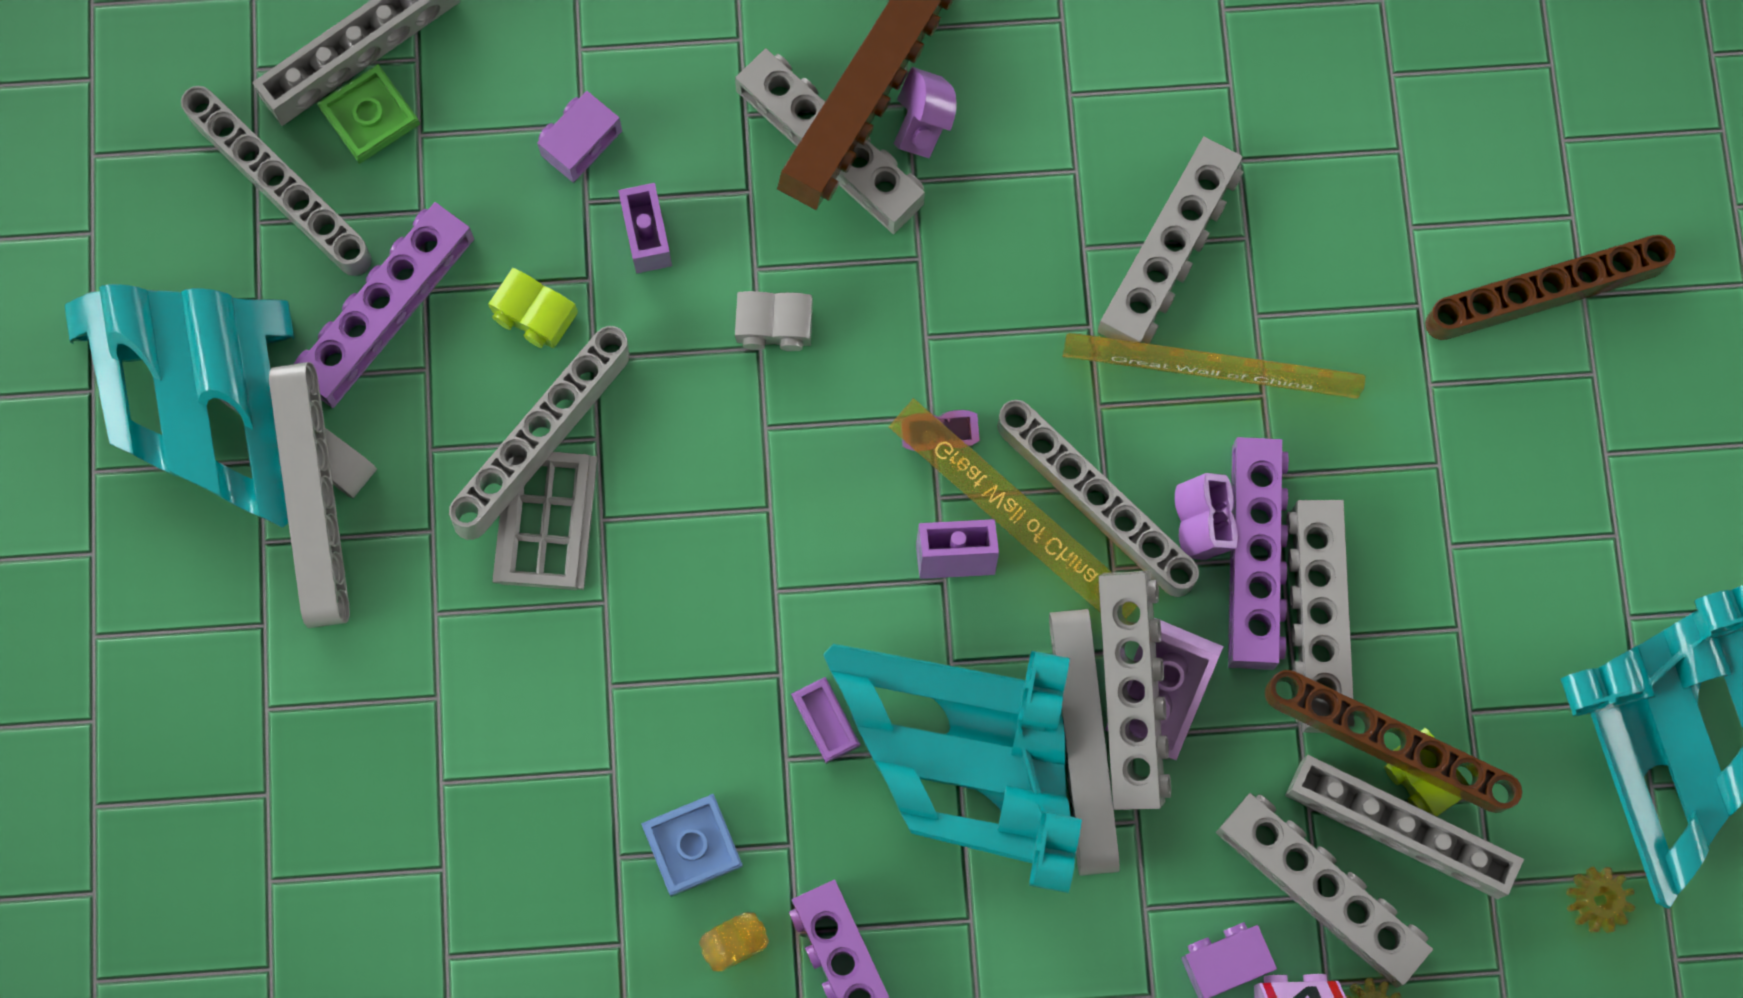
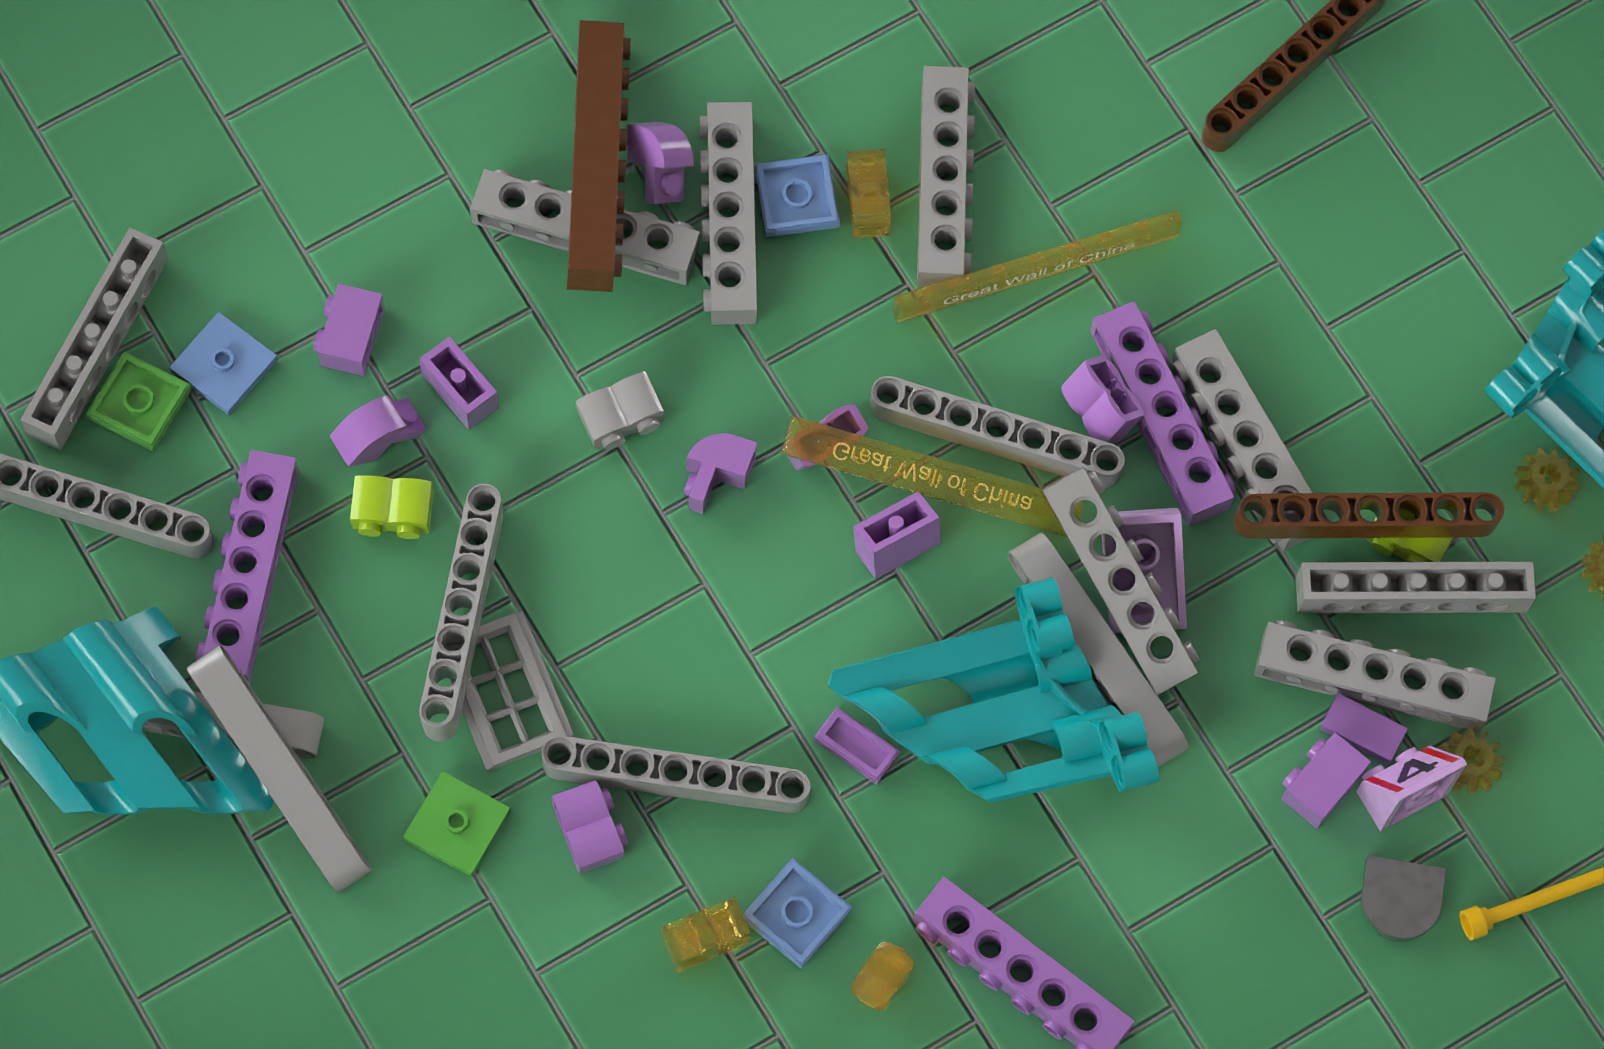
camera: 30 degrees left, 5 degrees down
none -> medium blue plate [169,312,278,416]
none -> medium lavender brick [330,395,426,467]
none -> bright green plate [403,771,511,878]
none -> light grey beam [541,736,810,813]
none -> medium lavender brick [552,780,628,874]
none -> clear yellow brick [661,897,751,973]
none -> medium lavender brick [684,433,757,514]
none -> light grey brick [700,102,757,325]
none -> medium blue plate [754,154,840,237]
none -> clear yellow brick [846,149,891,238]
none -> medium lavender tile [1319,693,1408,765]
none -> clear yellow gear [1514,447,1580,513]

